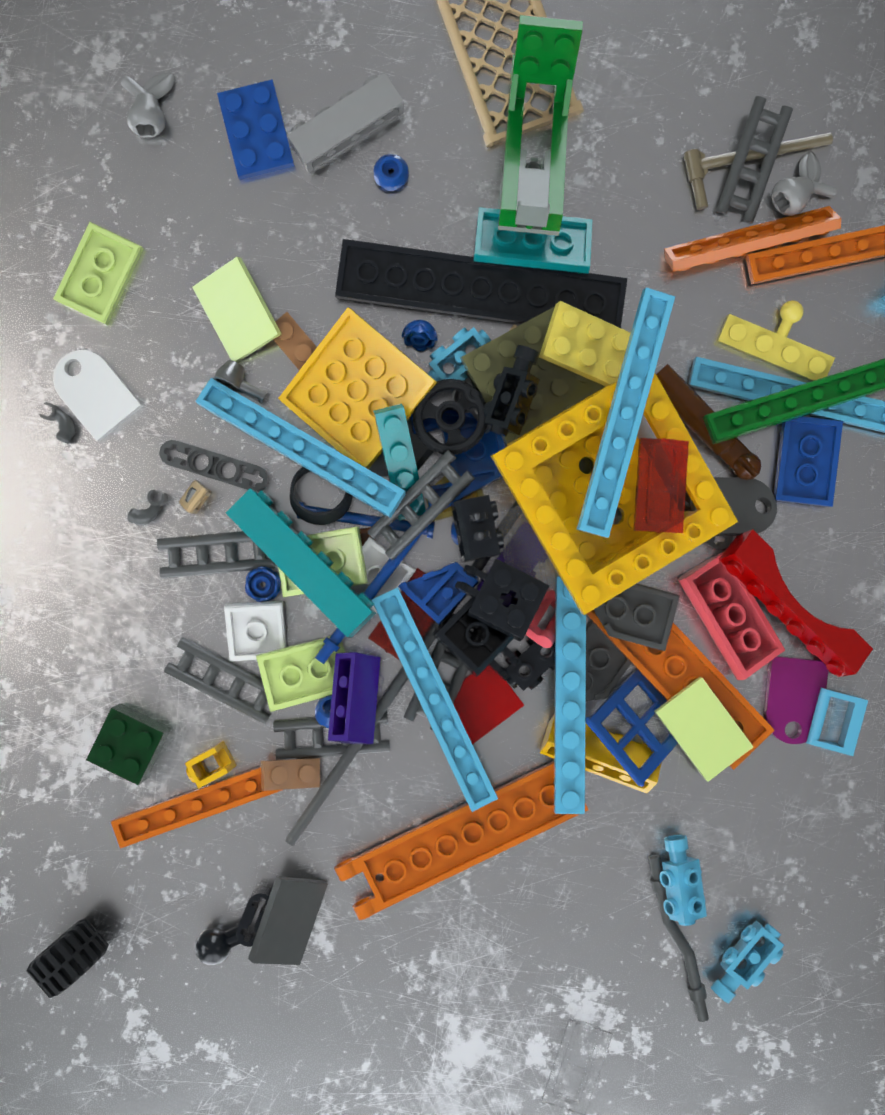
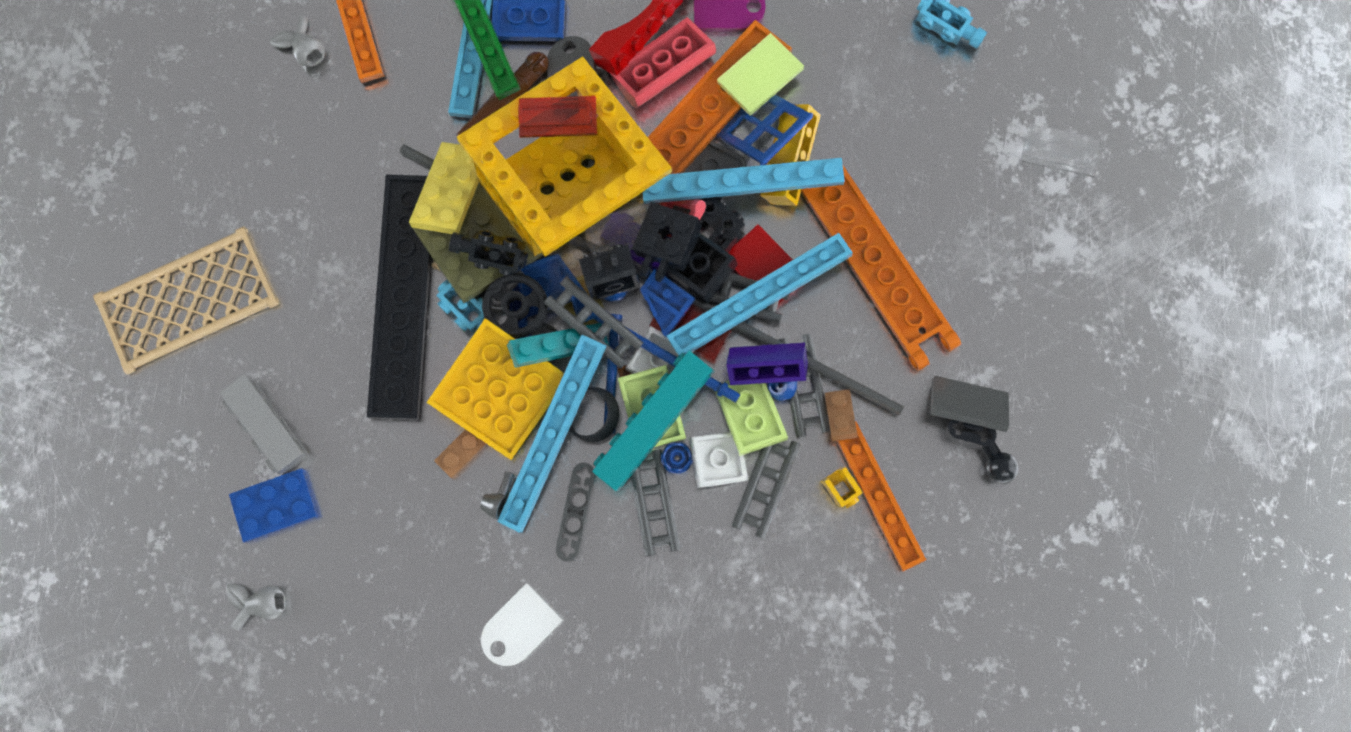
camera: 90 degrees left, 10 degrees down
black tyre [26,919,109,998] -> none
dark grey arm [39,402,75,444] -> none
yellowish green tile [53,222,144,326] -> none
dark green brick [86,703,171,786] -> none
dark grey arm [127,489,168,526] -> none
tan slope [179,480,211,514] -> none
yellowish green tile [192,257,282,363] -> none
blue plate [373,154,409,191] -> none
blue plate [402,320,438,351] -> none
teal plate [473,207,593,274] -> none
green piece [497,15,583,236] -> none
medium azure plate [577,287,676,538] -> none
dark grey tile [594,584,680,651] -> none
dark grey bar [648,854,709,1022] -> none
medium azure brick [659,835,707,926] -> none
orange plate [664,206,841,272] -> none
dark tan bar [683,133,833,210] -> none
dark grey bar [716,96,793,223] -> none
light yellow plate [716,300,835,381] -> none

